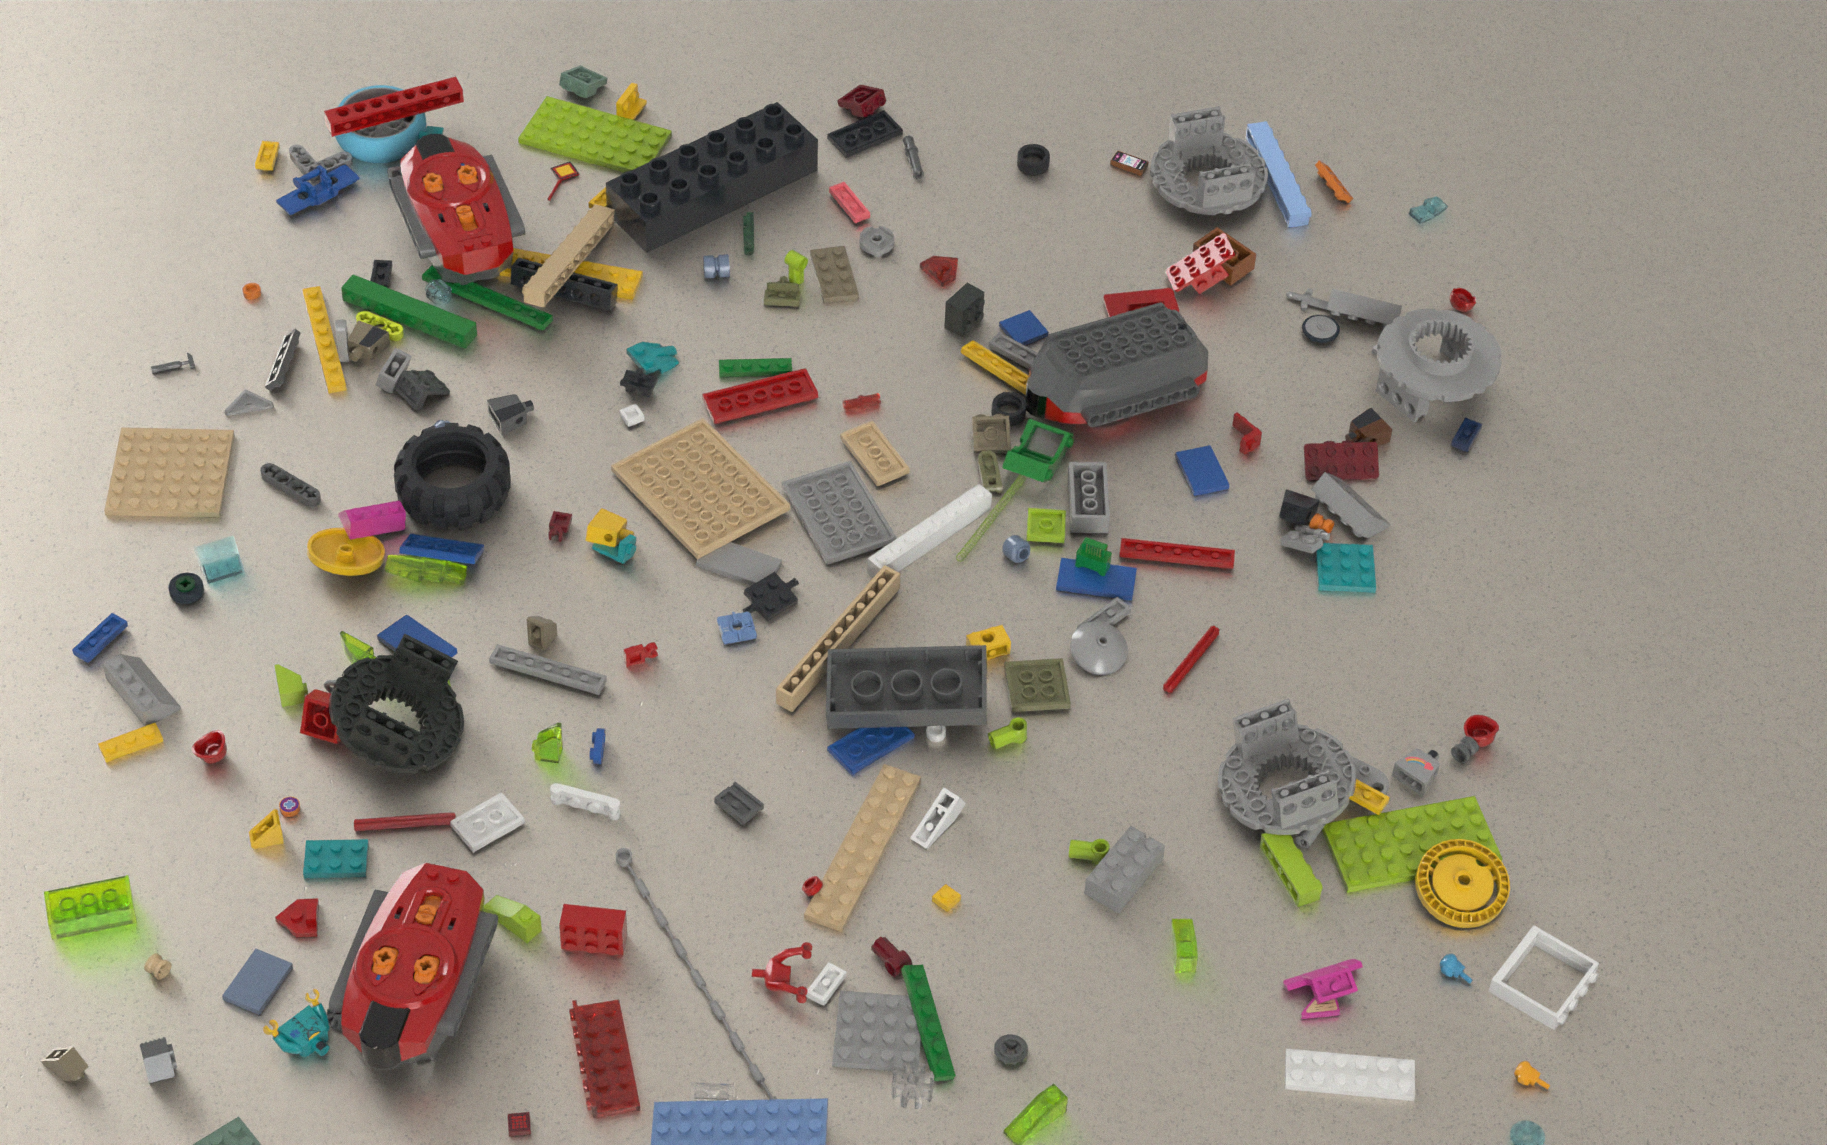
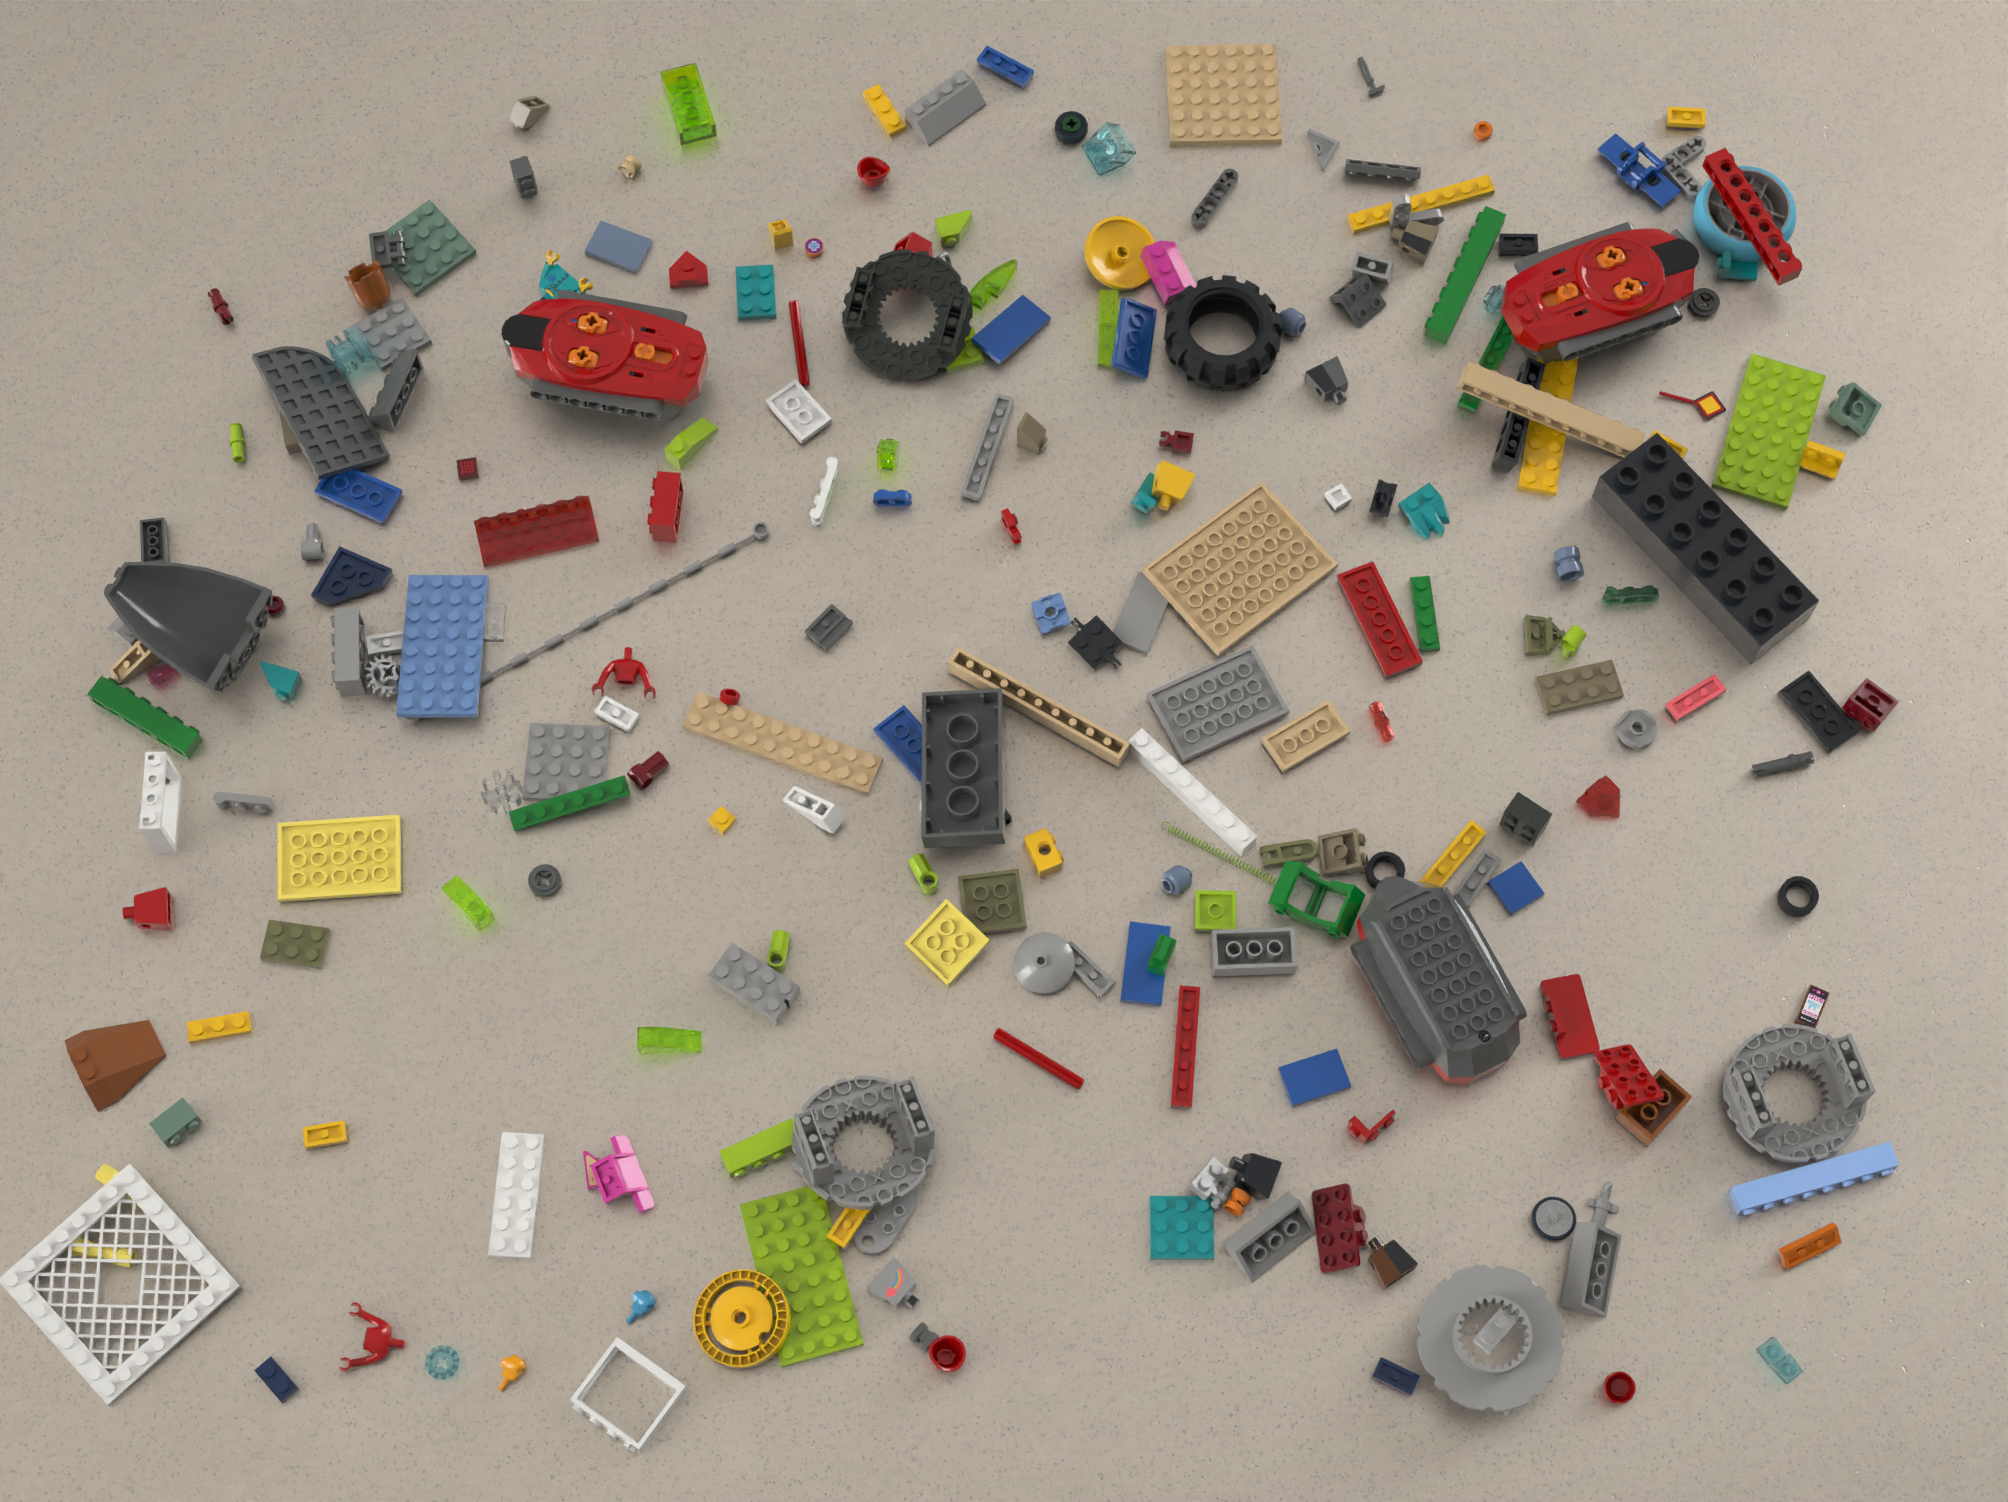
camera: 90 degrees right, 20 degrees up
neon yellow beam [356,311,404,341] -> none
none -> light yellow plate [904,899,991,986]

